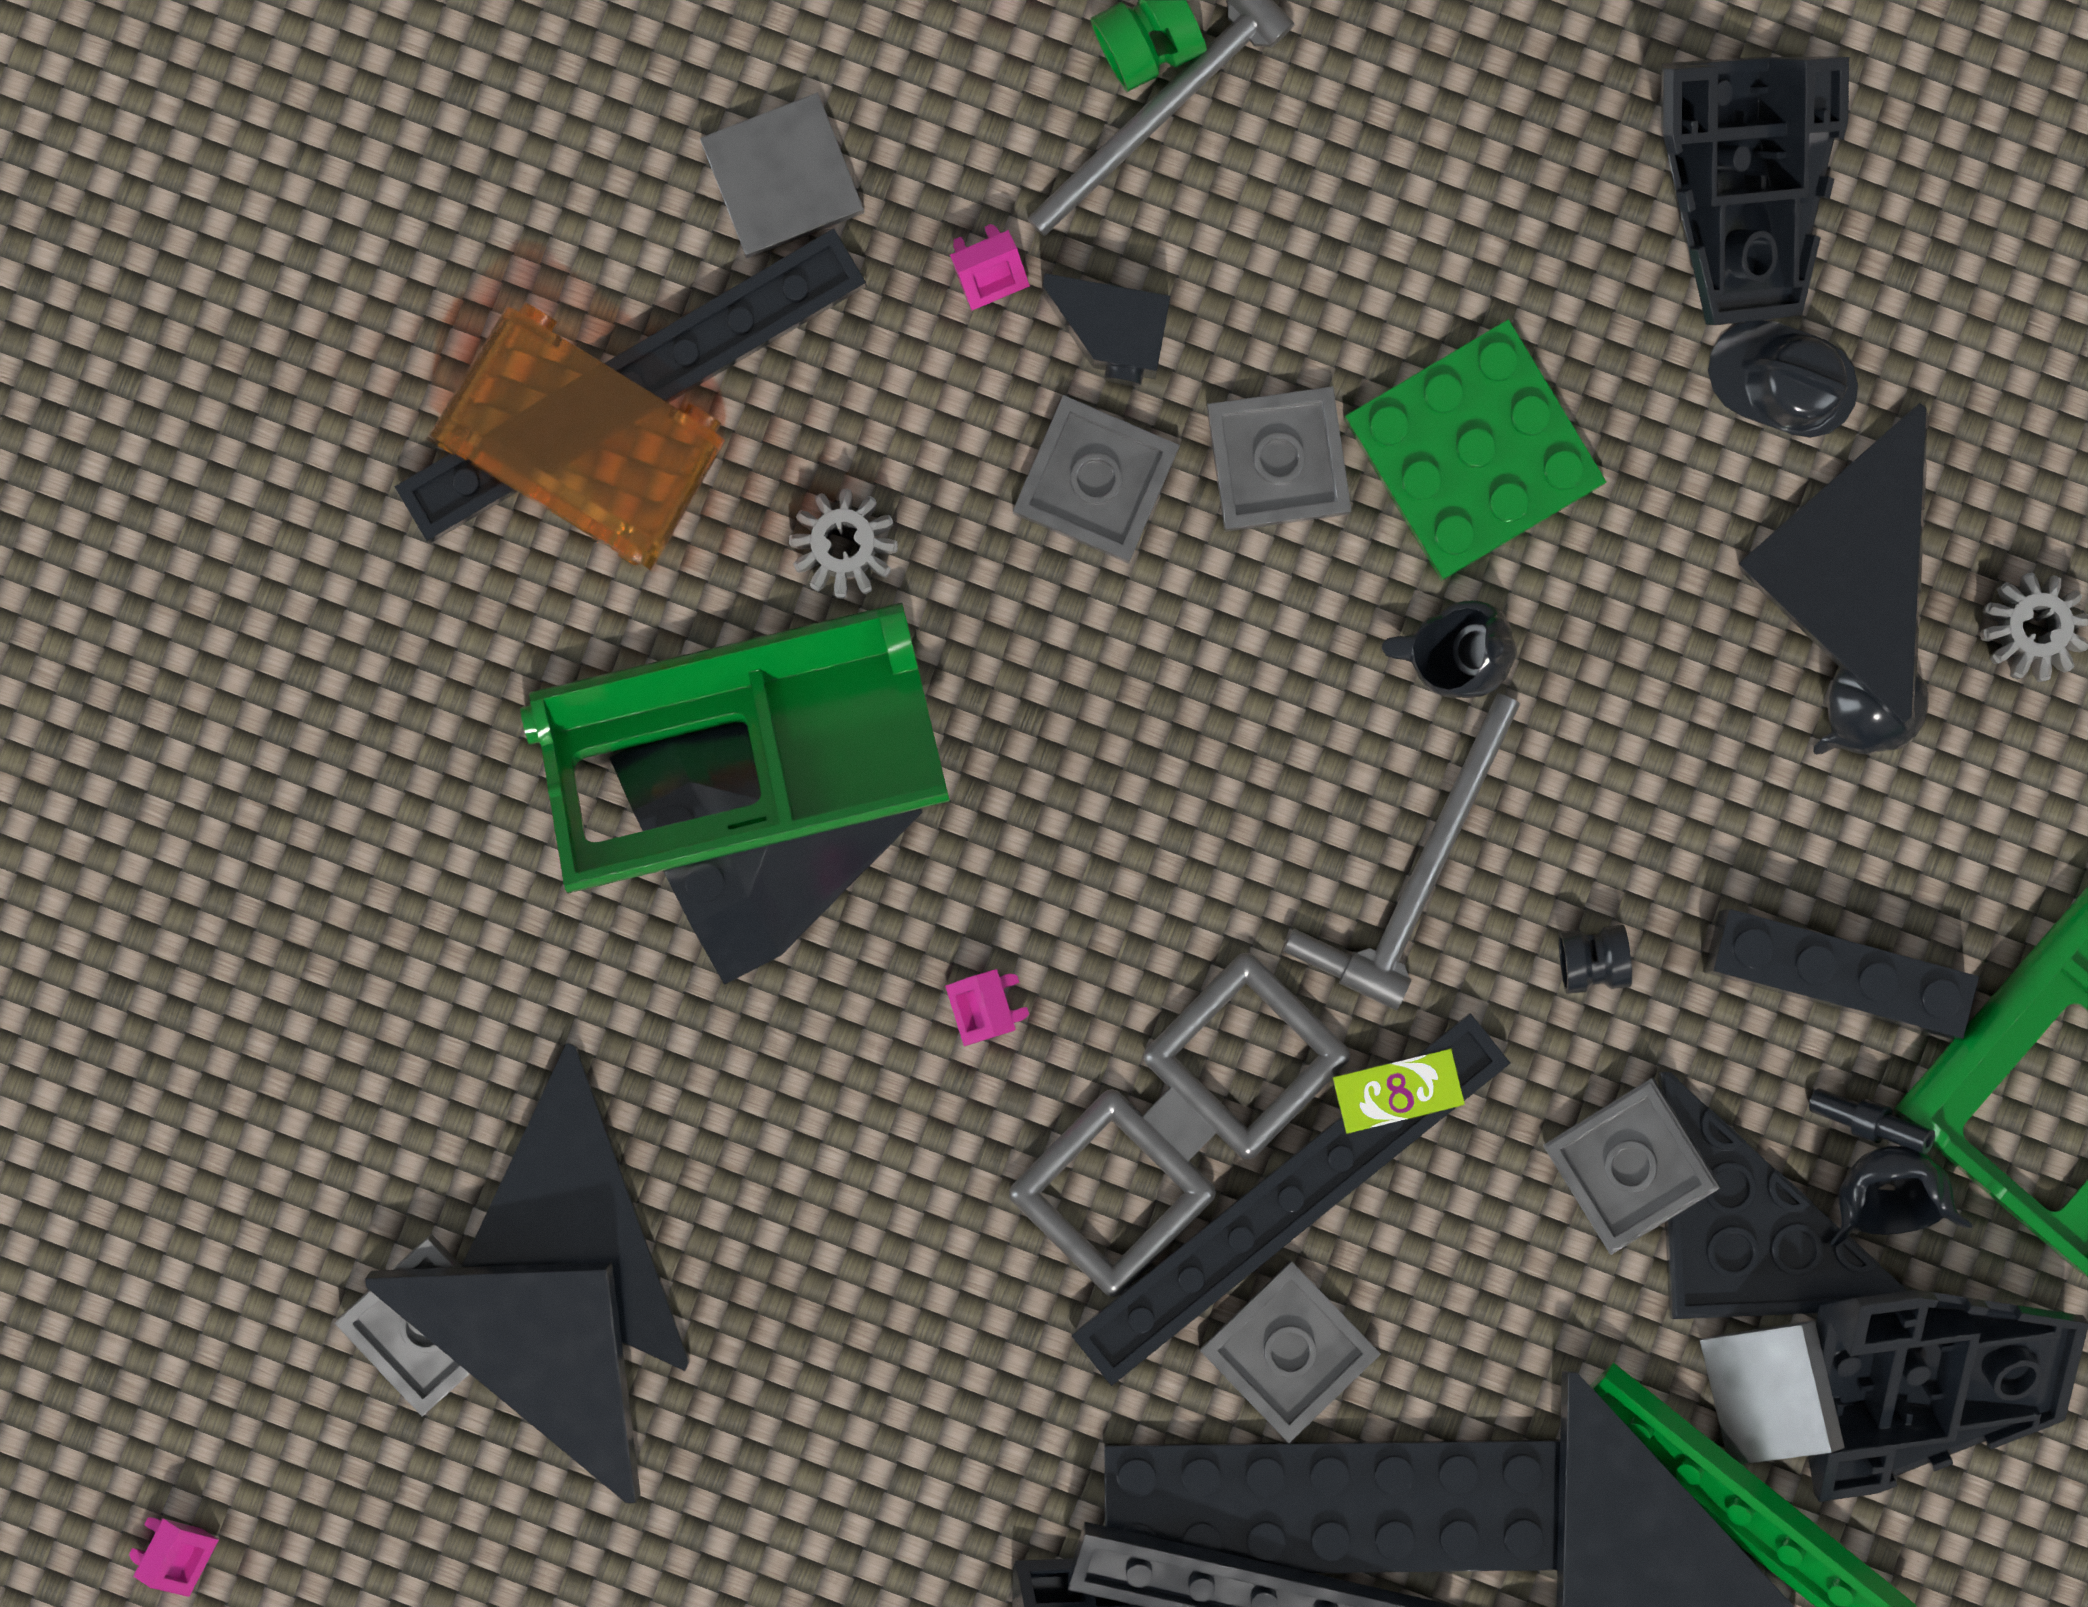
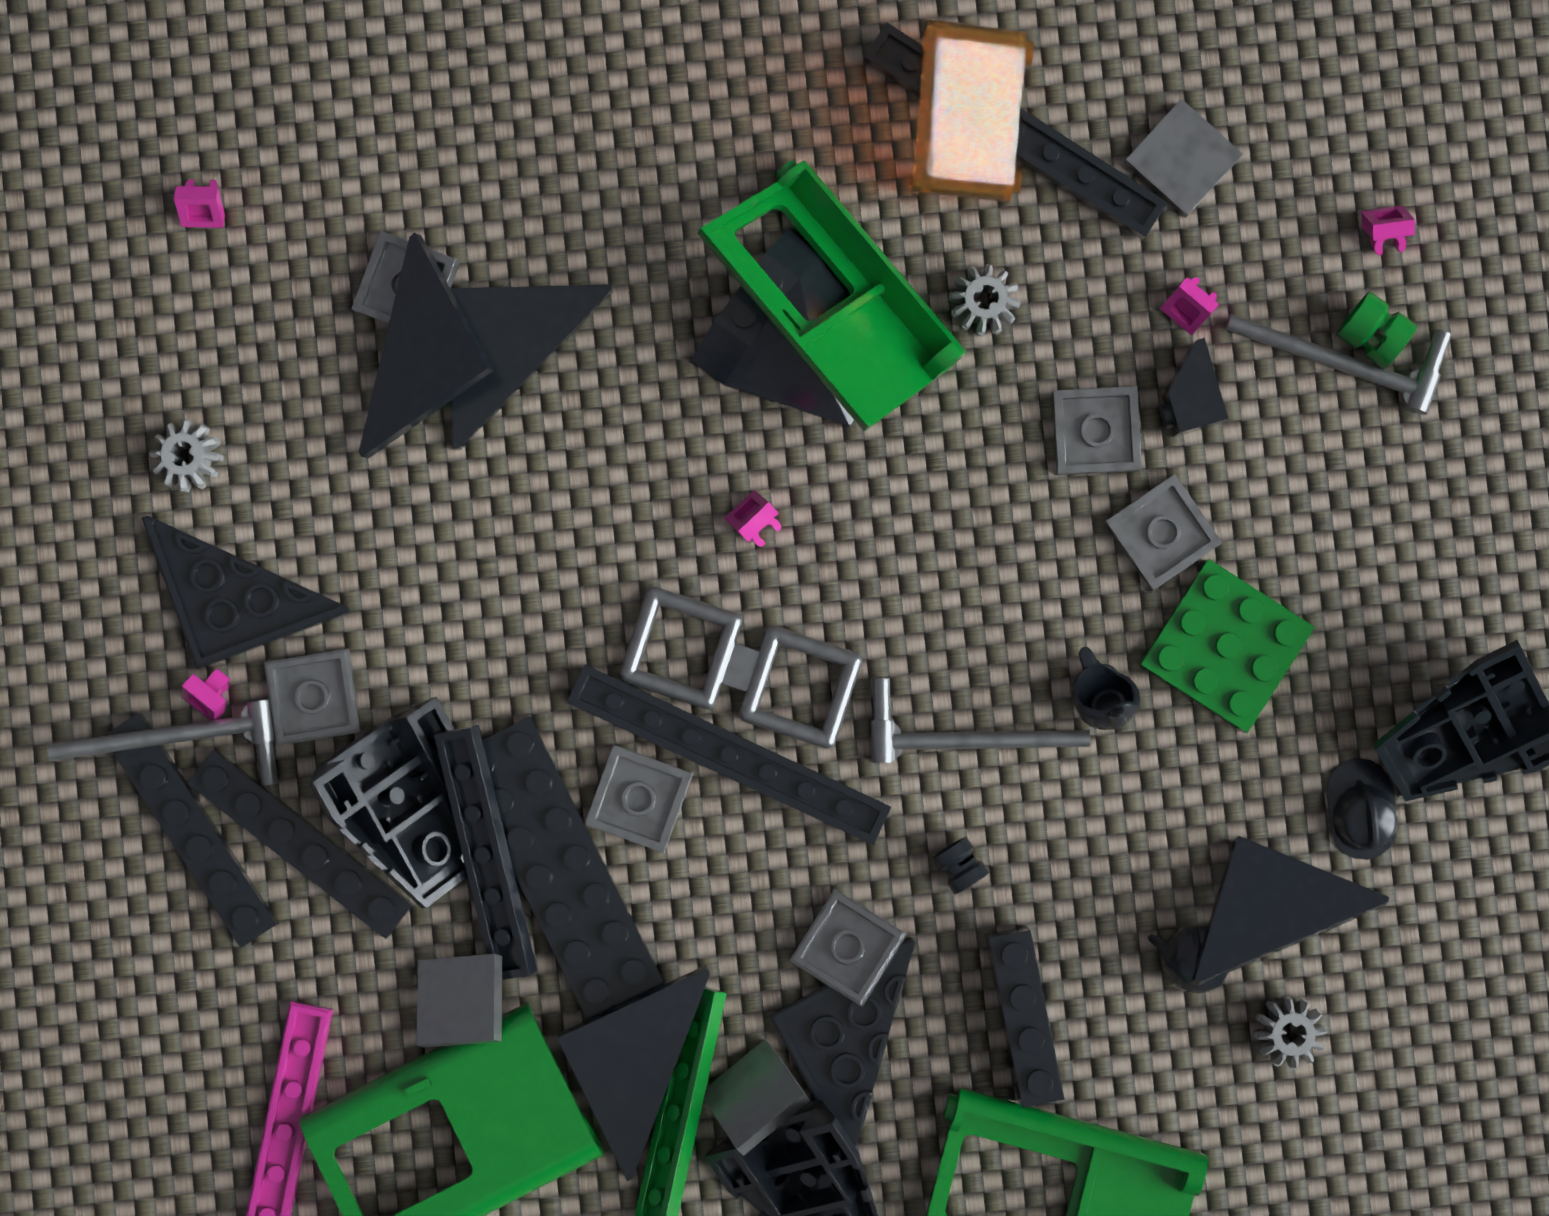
camera: 65 degrees right, 0 degrees up
lime sticker [1333,1049,1465,1134] -> none
black bar [1809,1088,1935,1154] -> none
black hair [1830,1146,1973,1246] -> none

